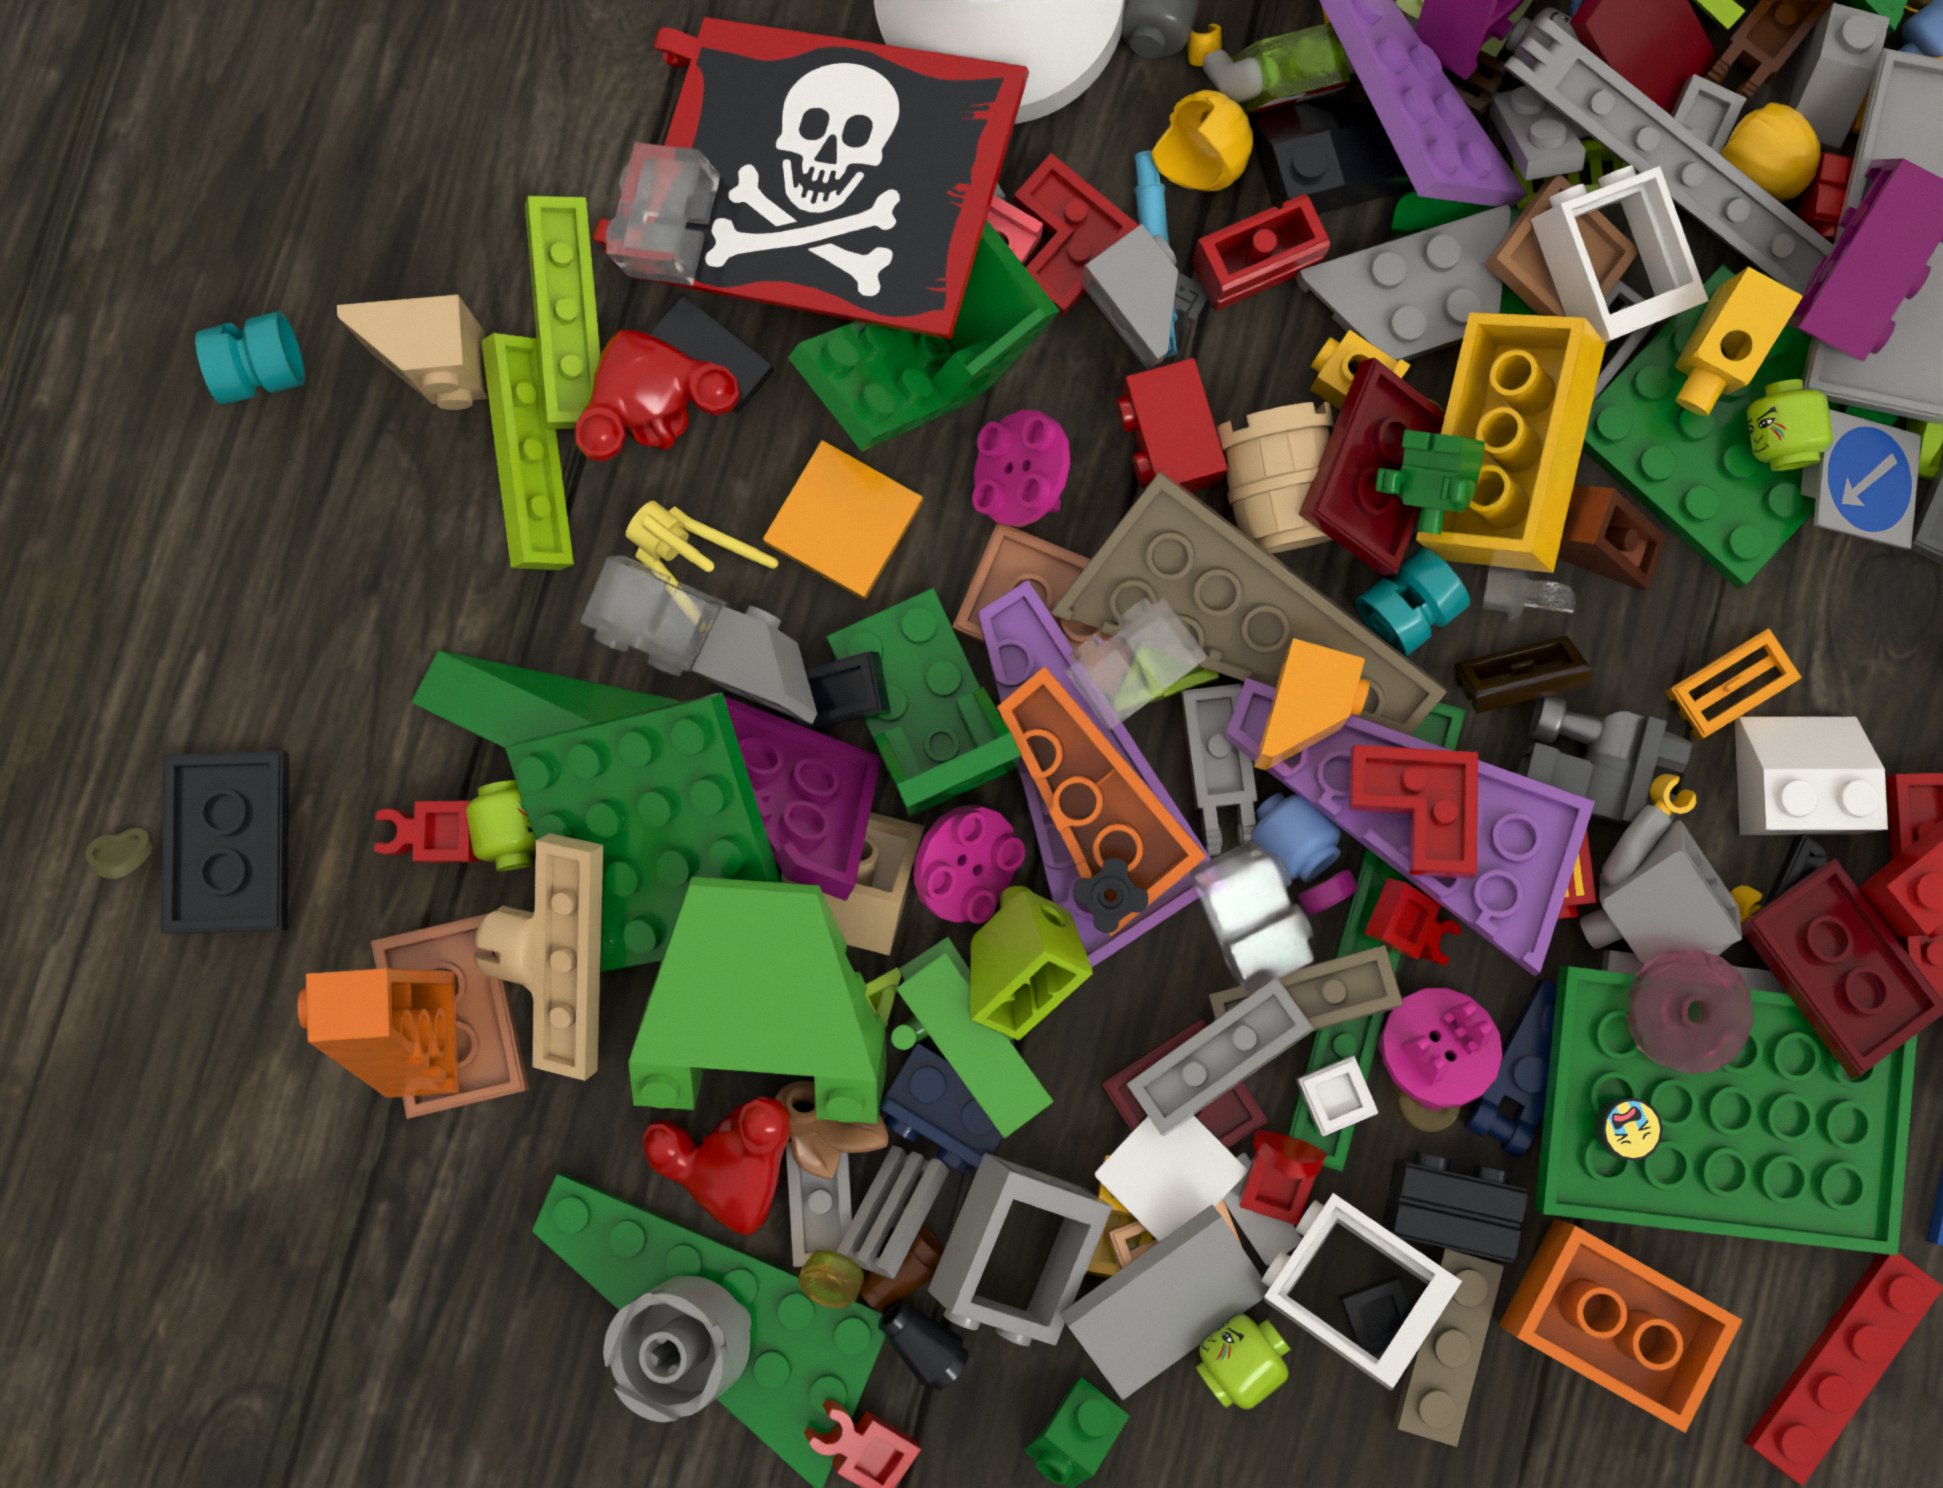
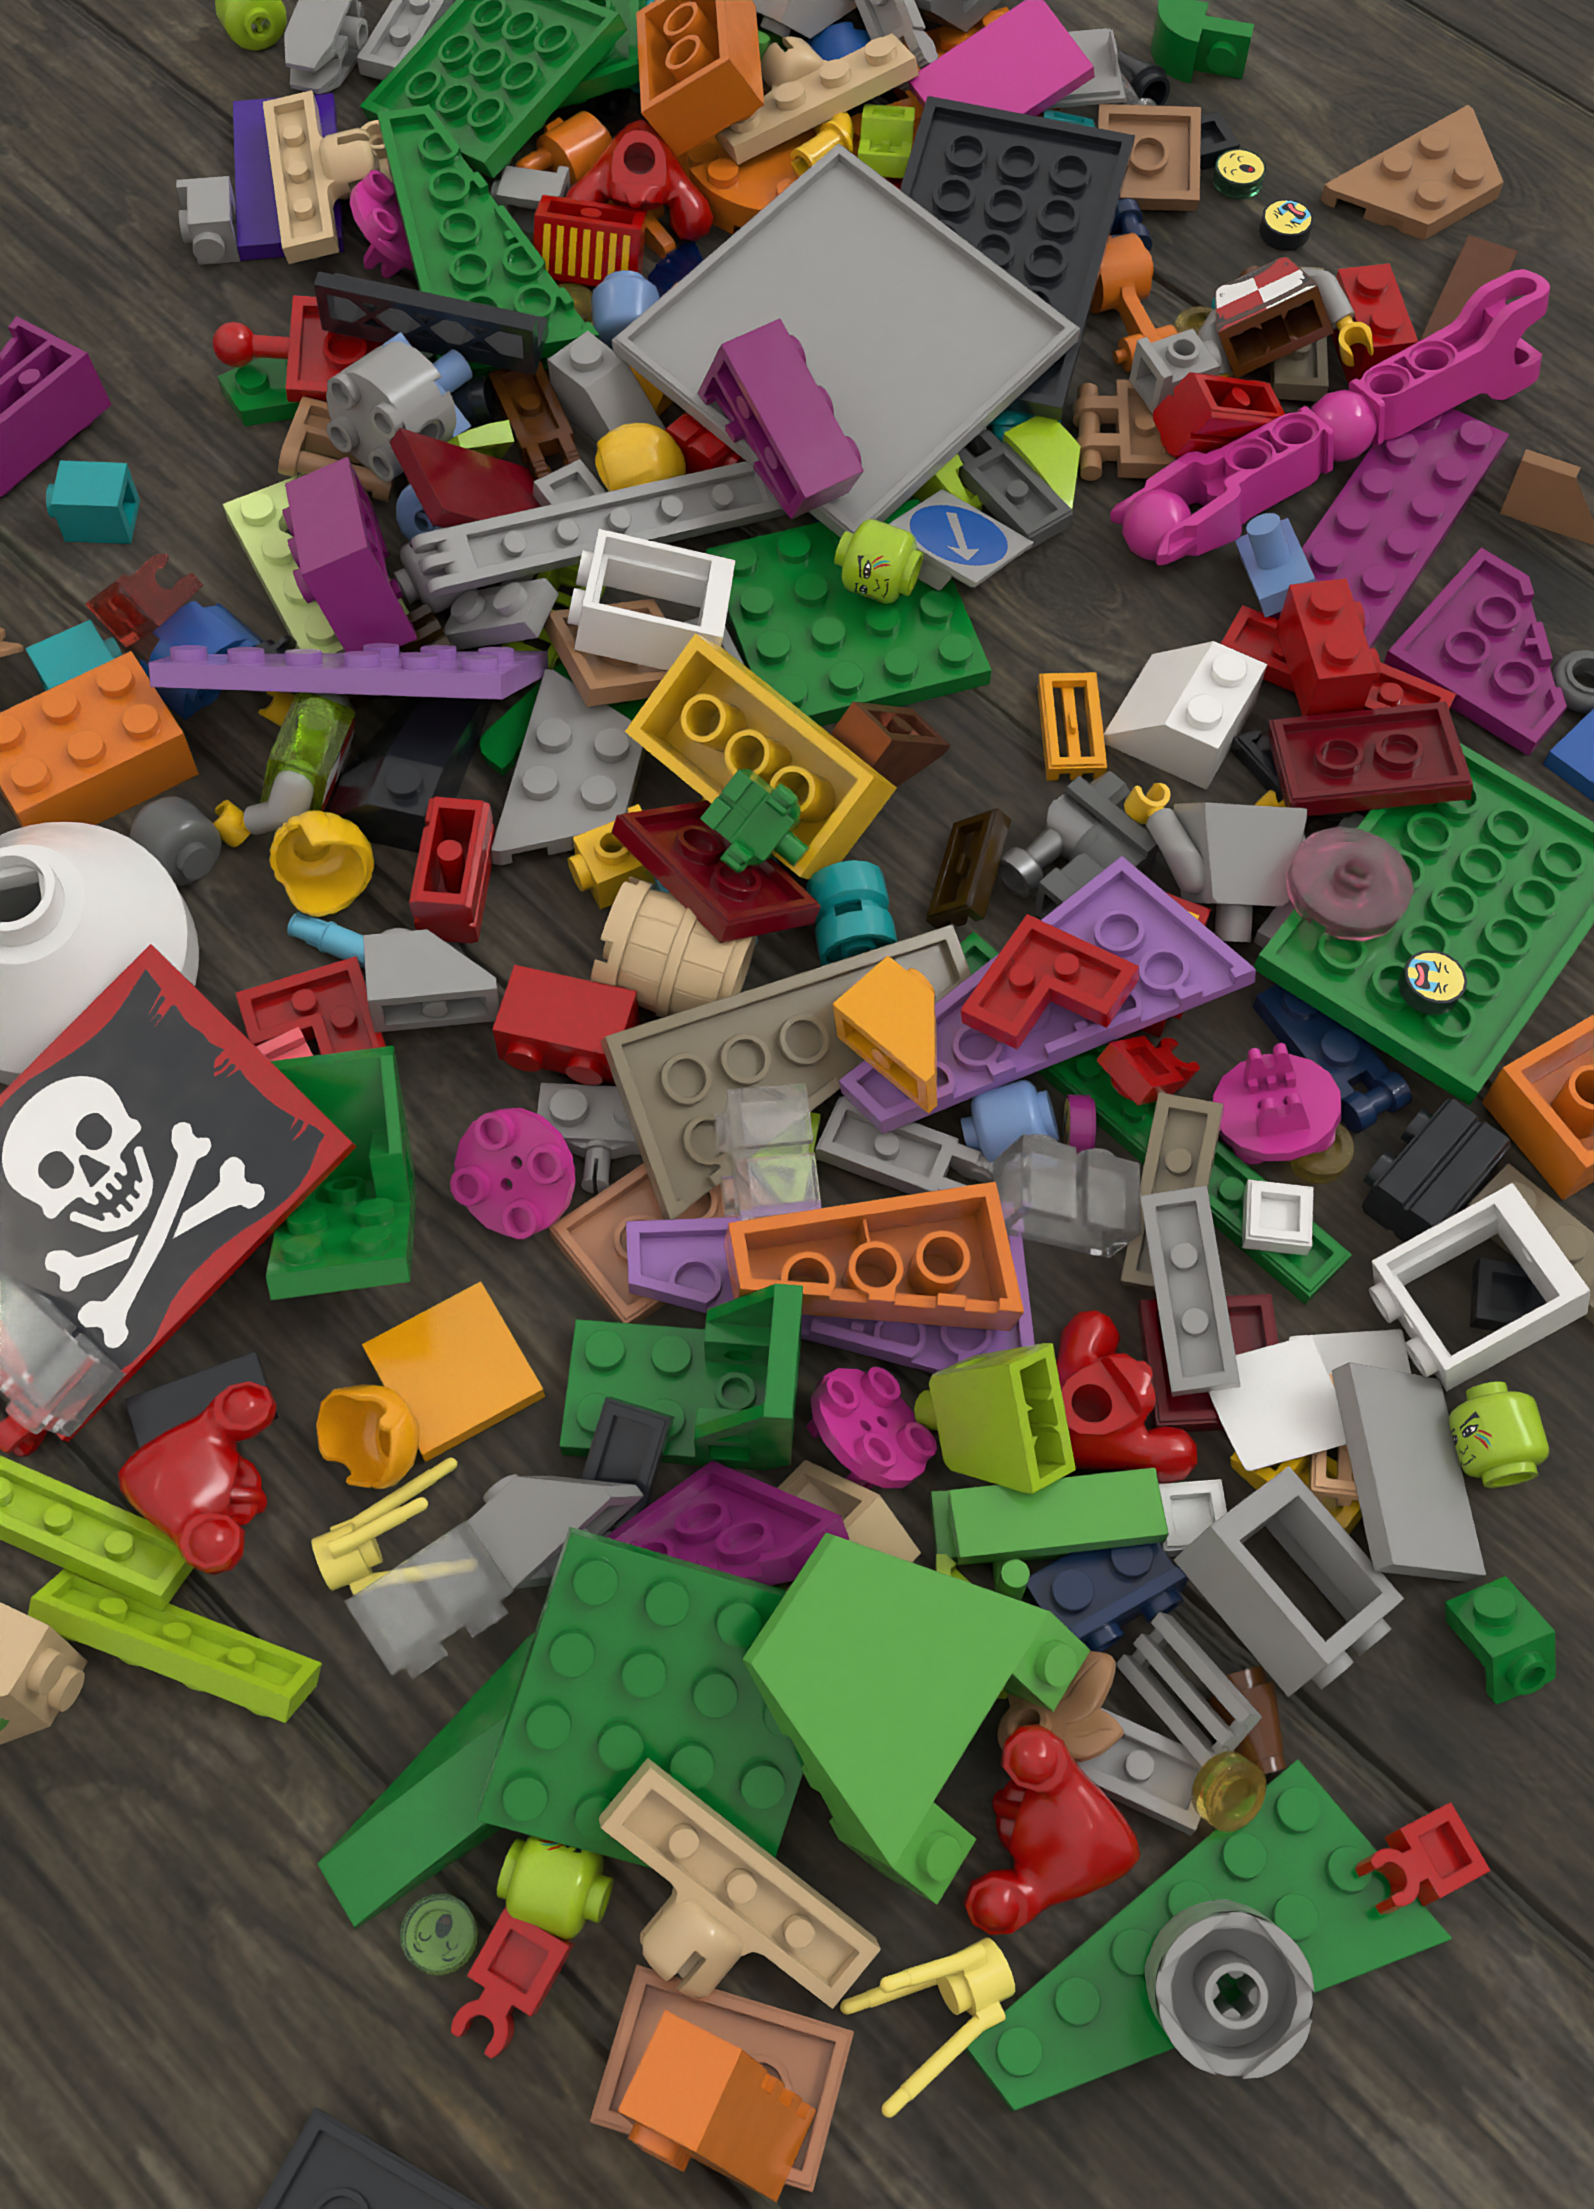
camera: 60 degrees left, 20 degrees down
black cone [878,1299,969,1390] -> none
black plate [1073,858,1148,933] -> none
red tile [1239,1130,1327,1226] -> none
clear piece [1483,566,1576,622] -> none
yellow torso [1675,267,1803,416] -> none
none -> light orange hair [316,1384,420,1489]
none -> clear green tile [400,1894,478,1975]
none -> light grey plate [537,1083,641,1193]
none -> light yellow plant [840,1938,1015,2118]
none -> red head [1056,1310,1198,1484]
none -> white tile [1159,1479,1227,1557]

